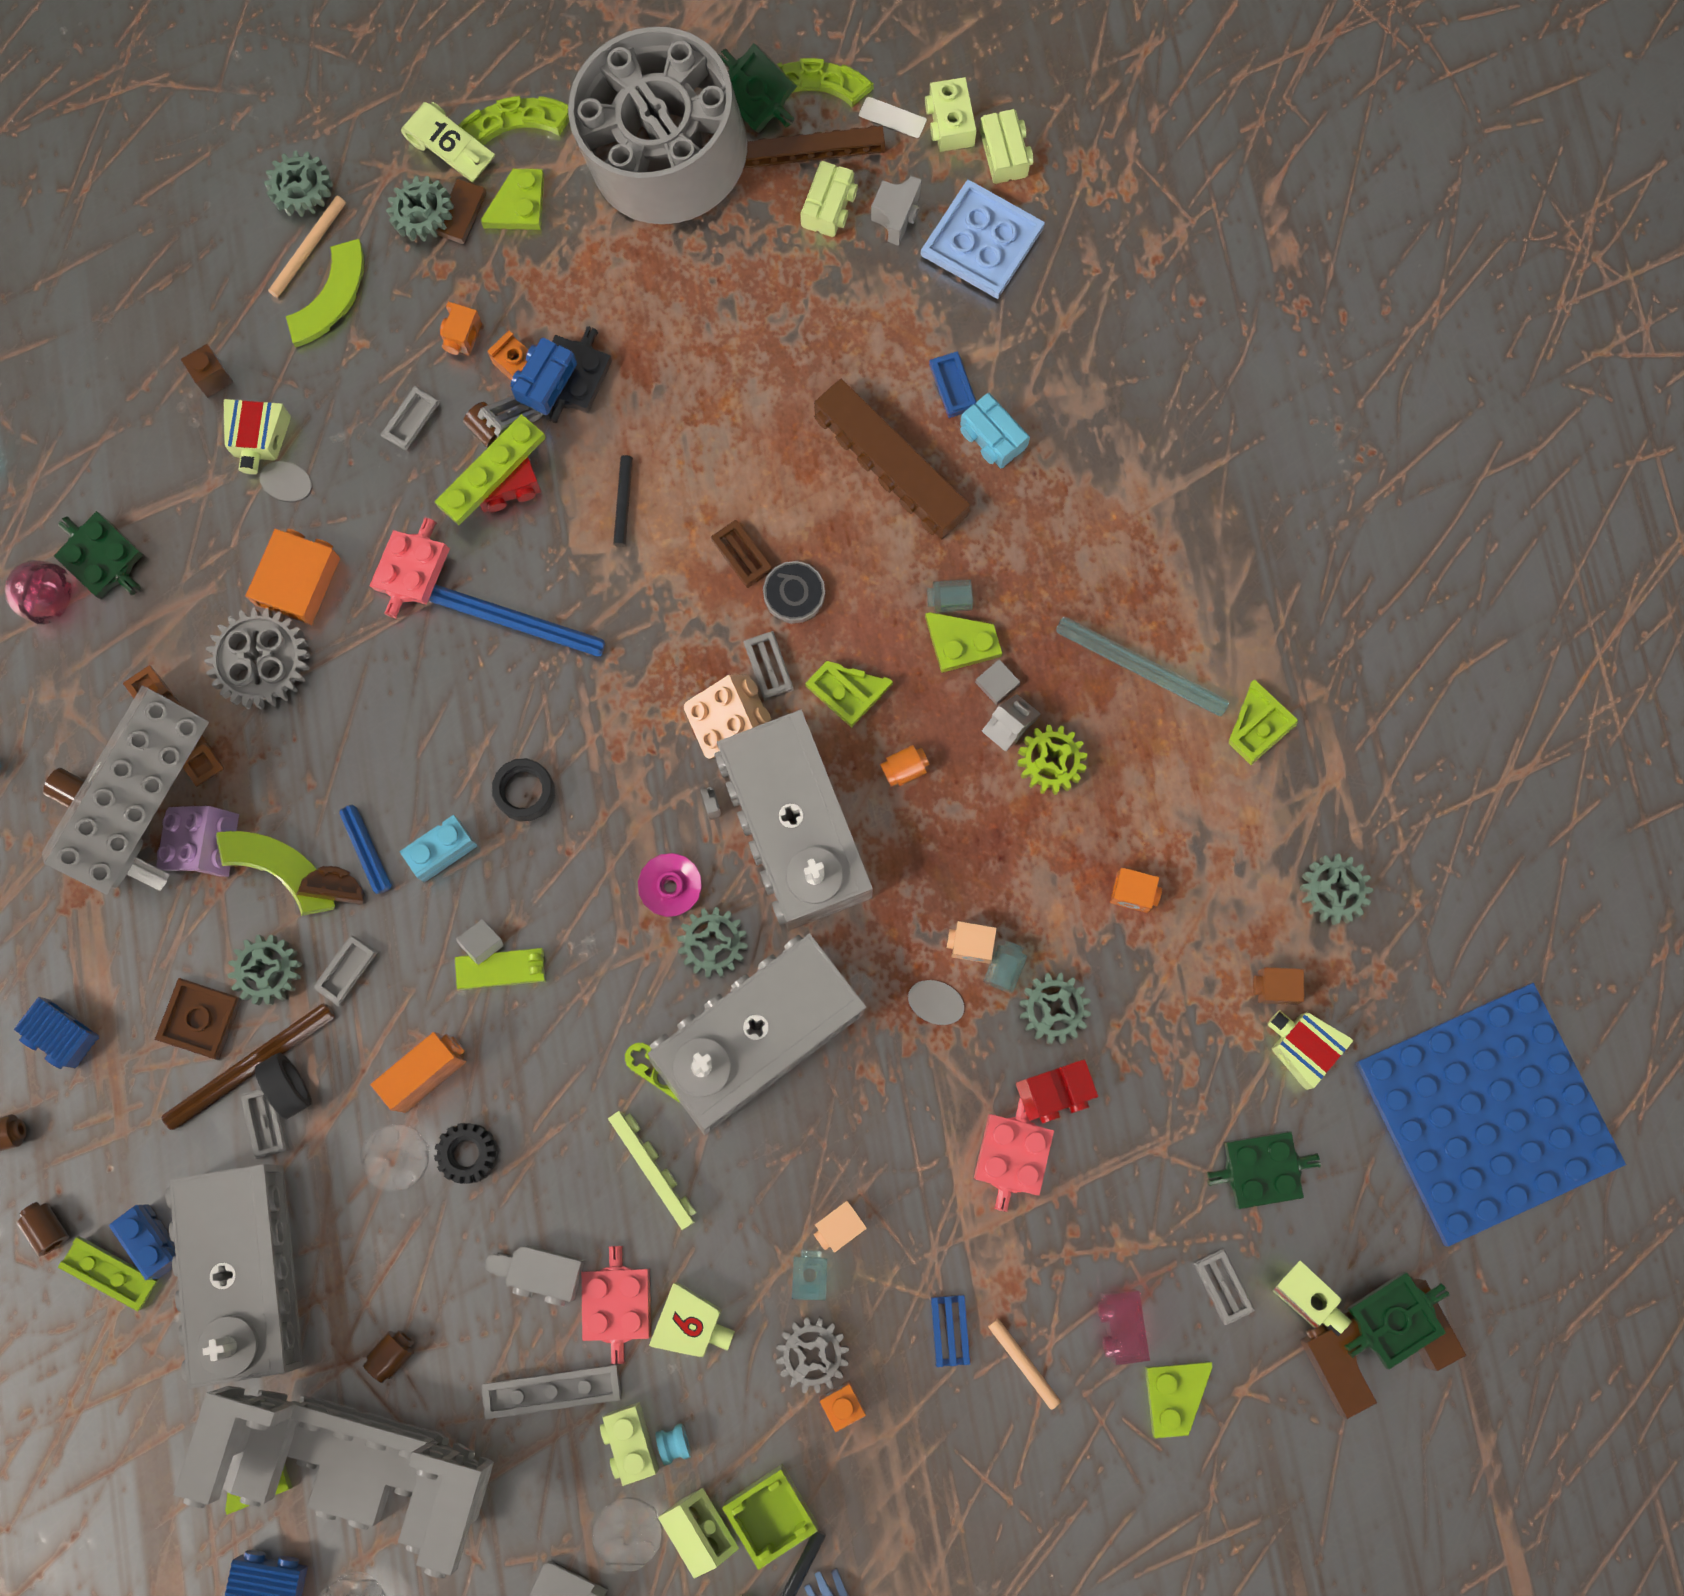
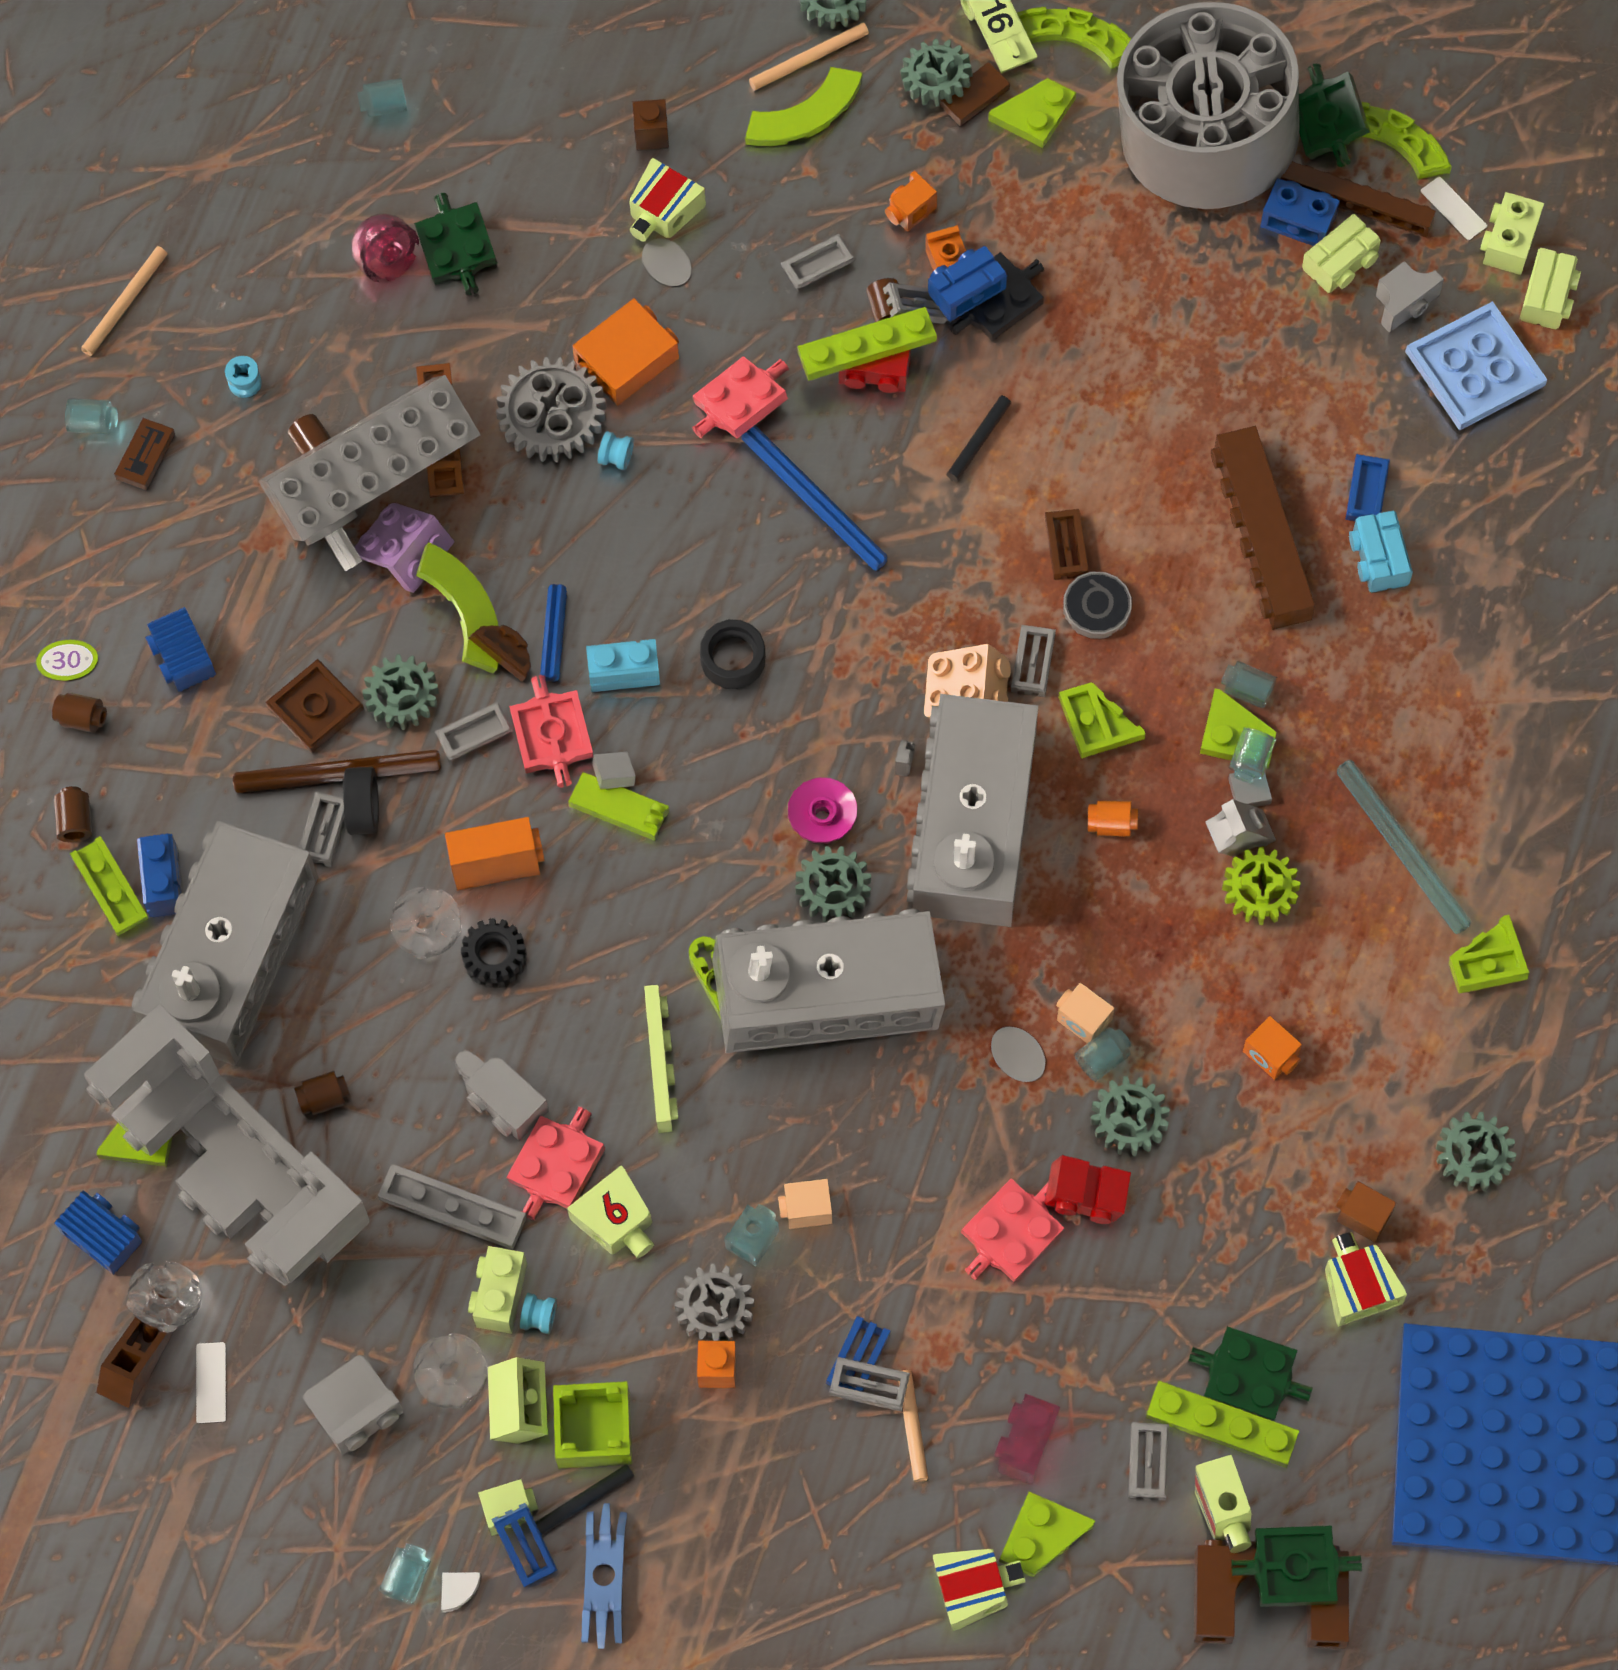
camera: 30 degrees right, 10 degrees down
none -> coral plate [509,675,593,788]
none -> medium azure wheel [598,431,634,470]
none -> light grey tile [829,1357,910,1412]
none -> torso [932,1549,1025,1631]
none -> lime plate [1146,1380,1299,1468]
none -> clear light blue brick [1229,727,1276,784]
none -> blue brick [1260,178,1340,246]

